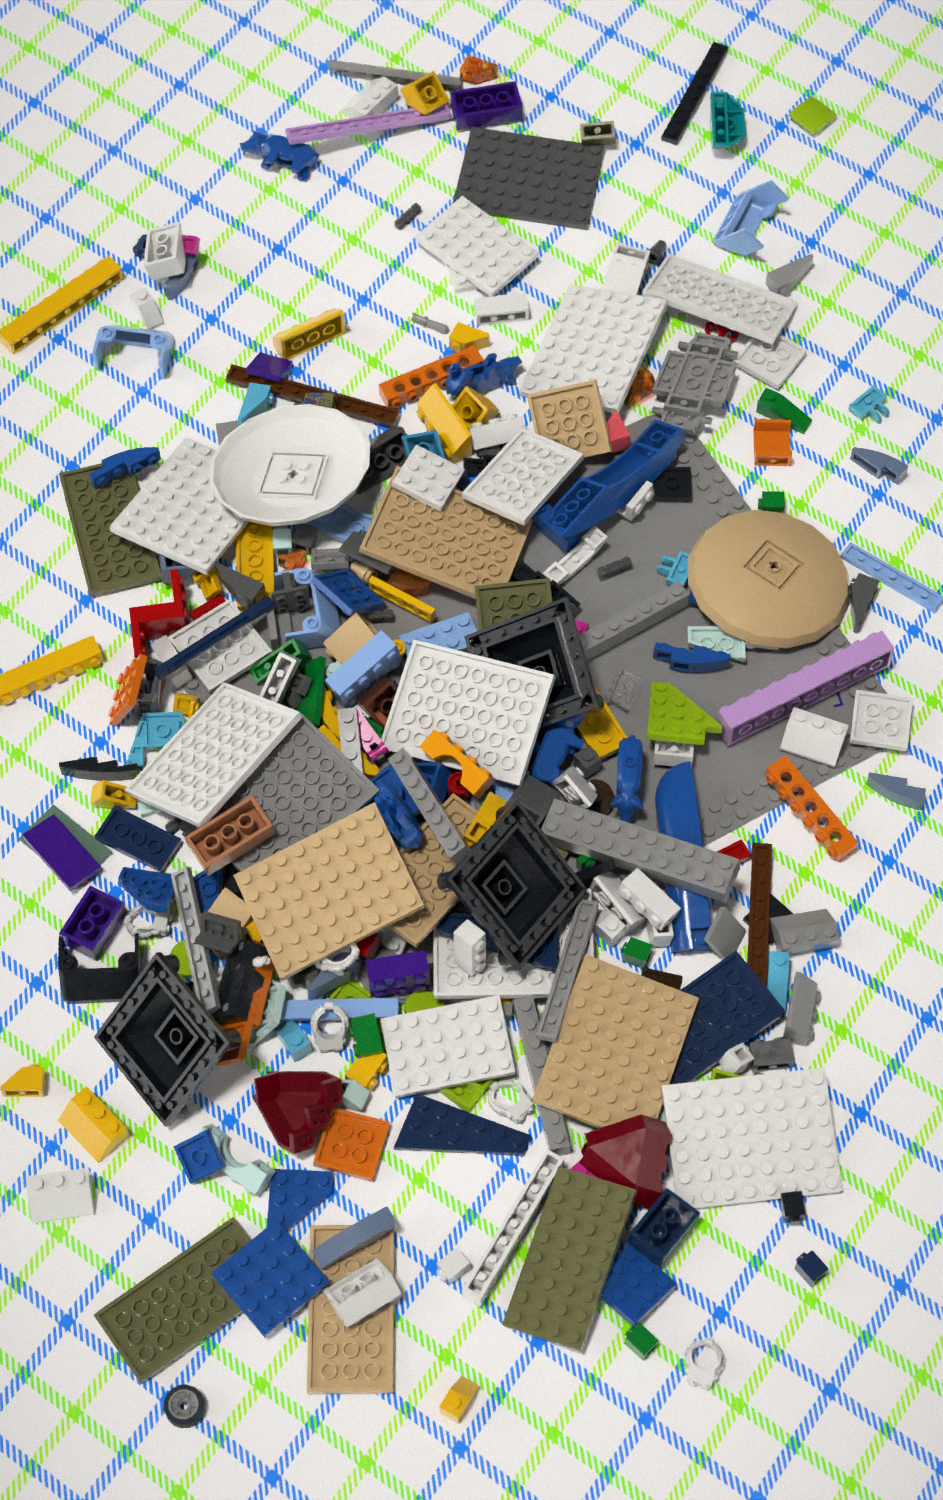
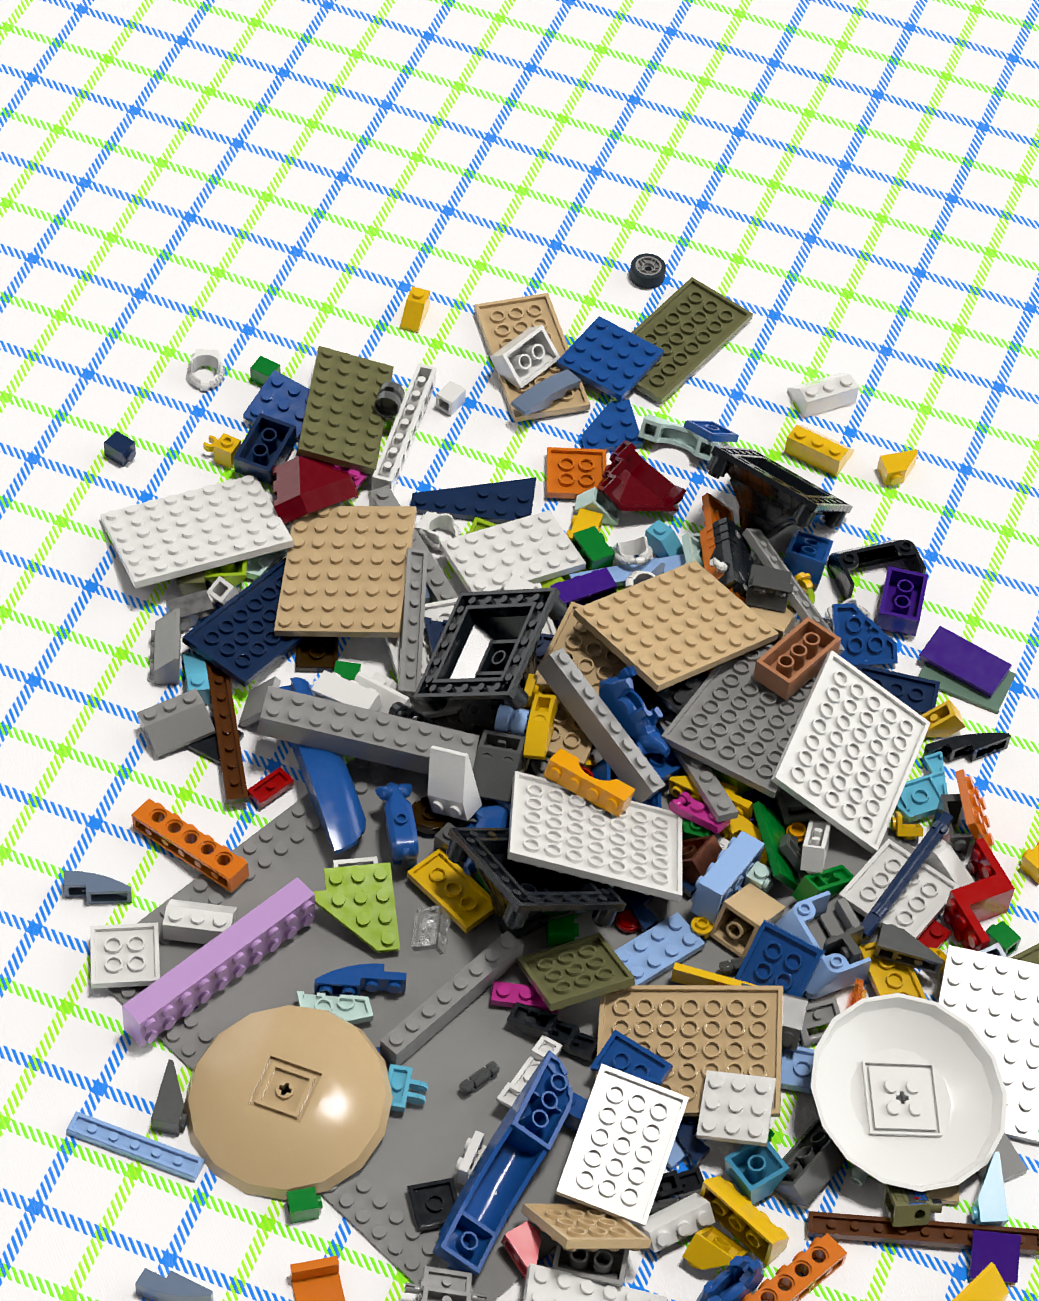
camera: 160 degrees right, 10 degrees down
black brick [779,1191,806,1225] -> none
none -> yellow brick [203,433,241,469]
none -> dark grey wheel [374,381,405,418]
none -> blue wing [590,1030,673,1086]
none -> yellow plate [794,572,813,594]
none -> green brick [985,920,1021,957]

